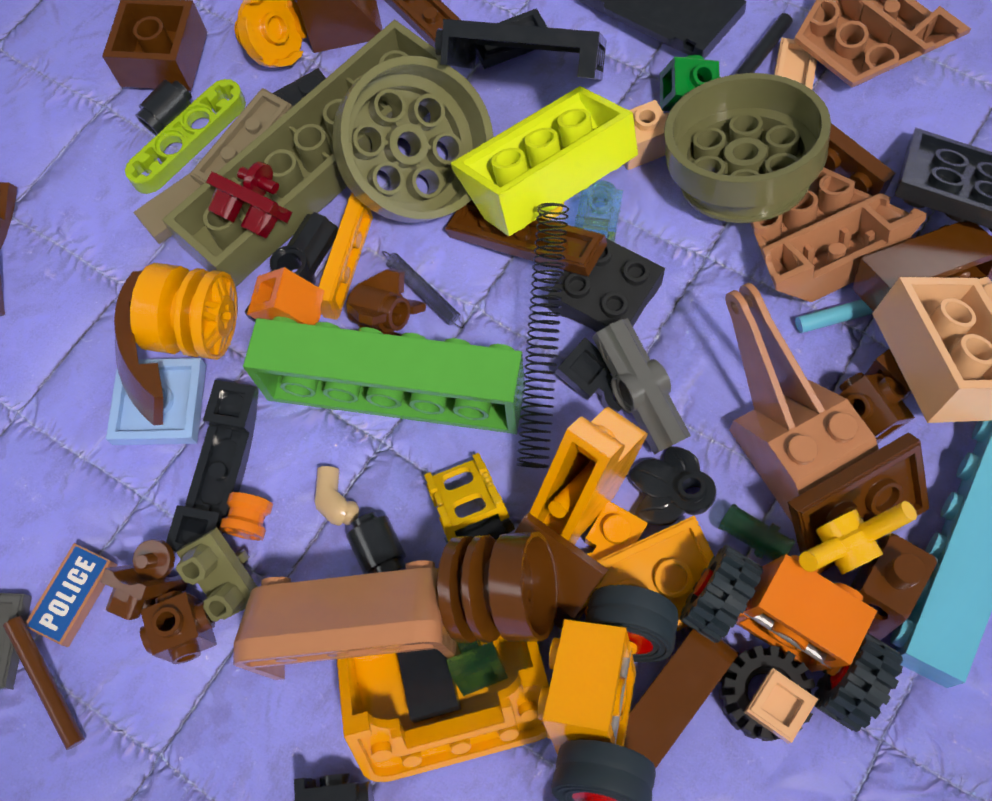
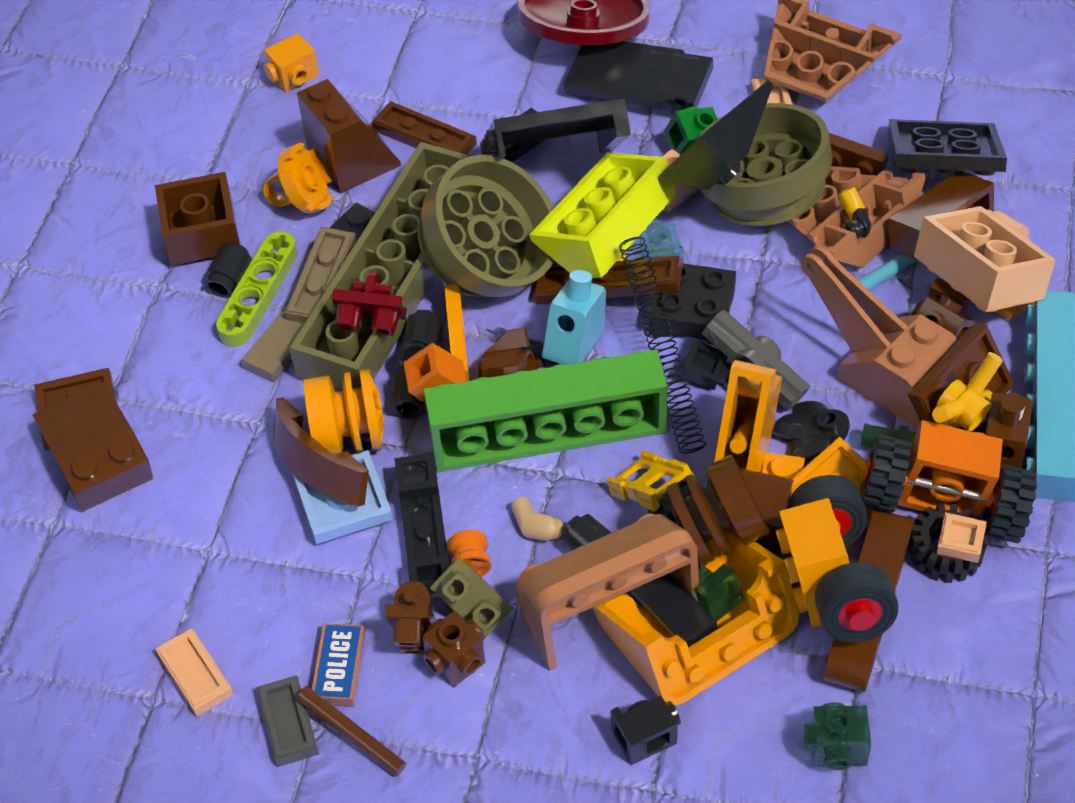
camera: 25 degrees left, 15 degrees down
black bar [734,13,793,75] -> none
none -> medium azure torso [542,270,606,365]
none -> black wedge [659,79,773,190]
none -> arm [838,186,872,240]

